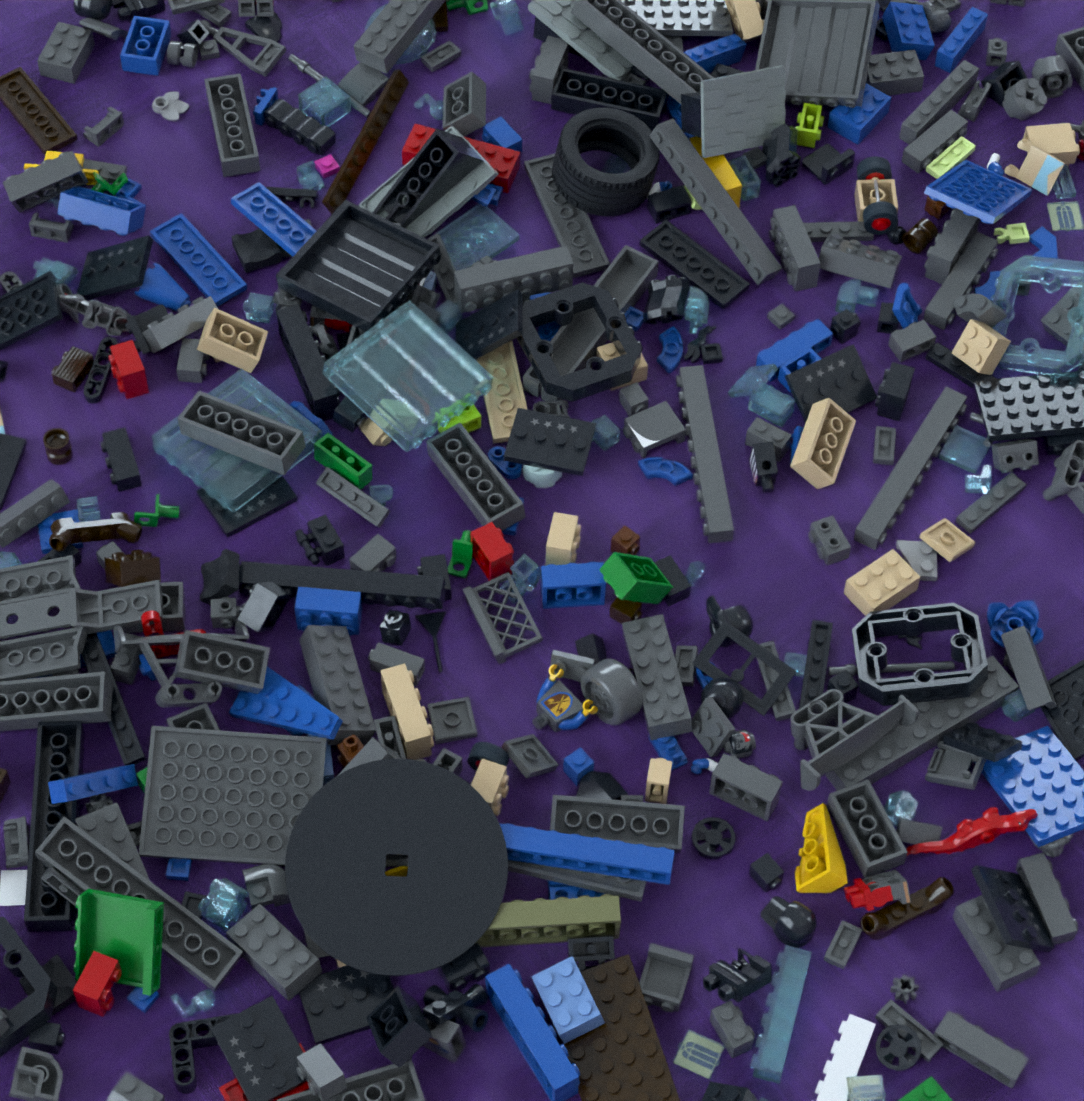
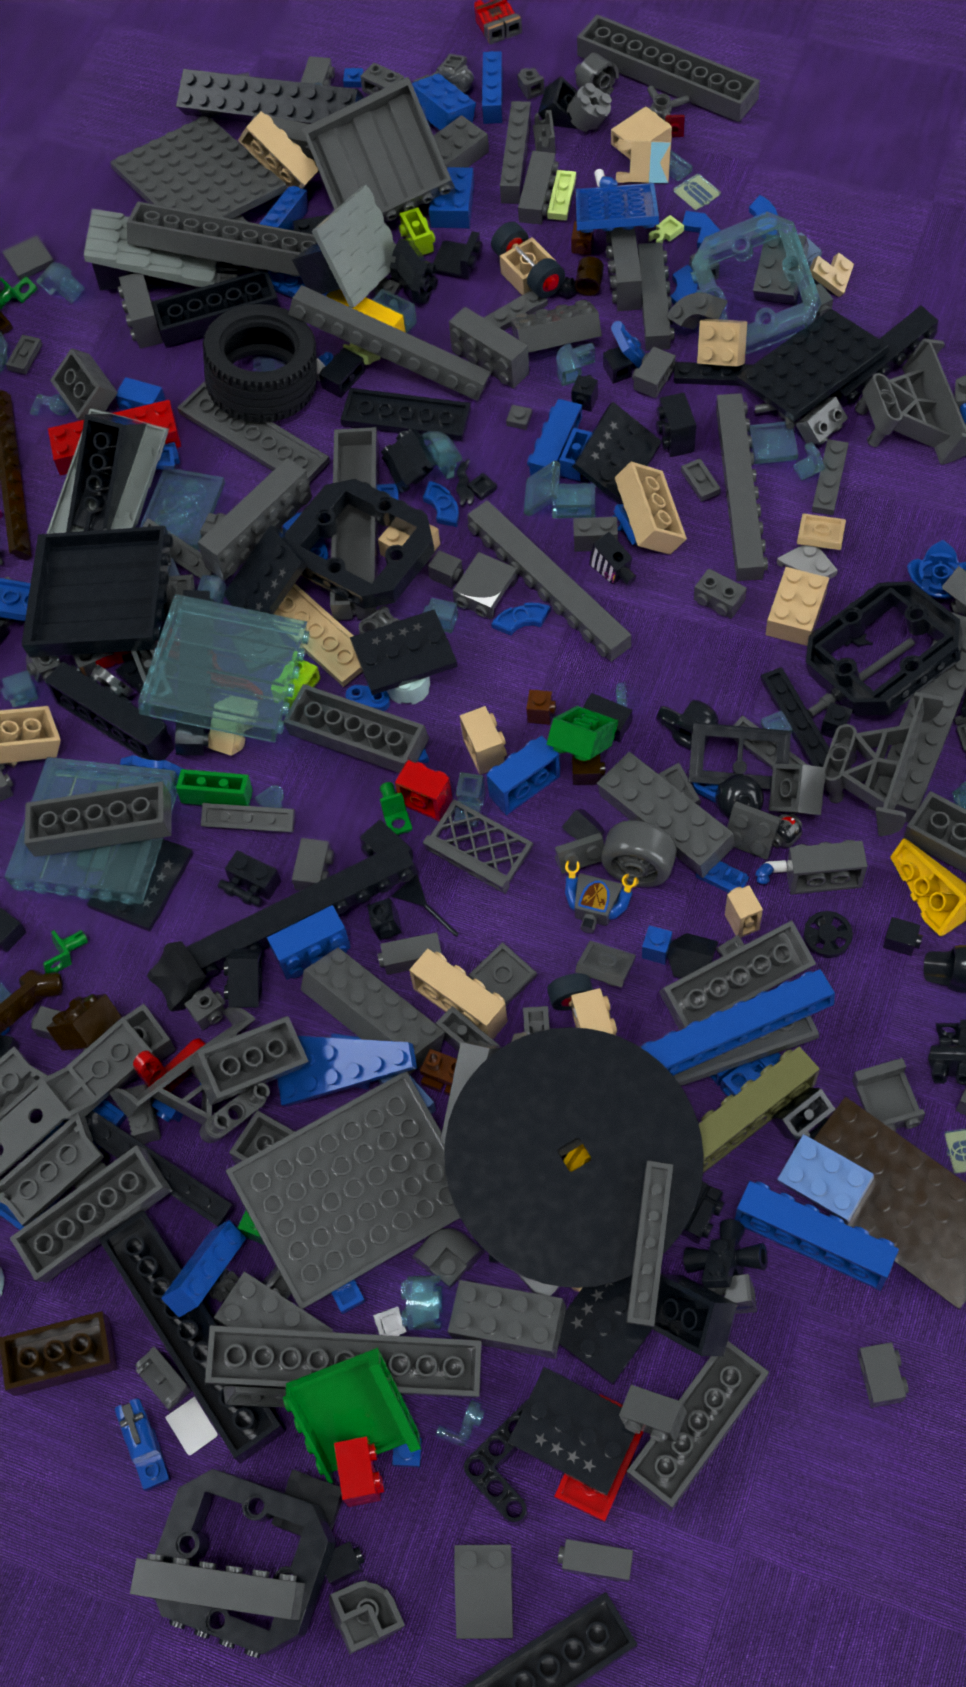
camera: 25 degrees left, 5 degrees up
none -> dark grey plate [626,1161,673,1327]
none -> dark grey brick [769,764,826,815]

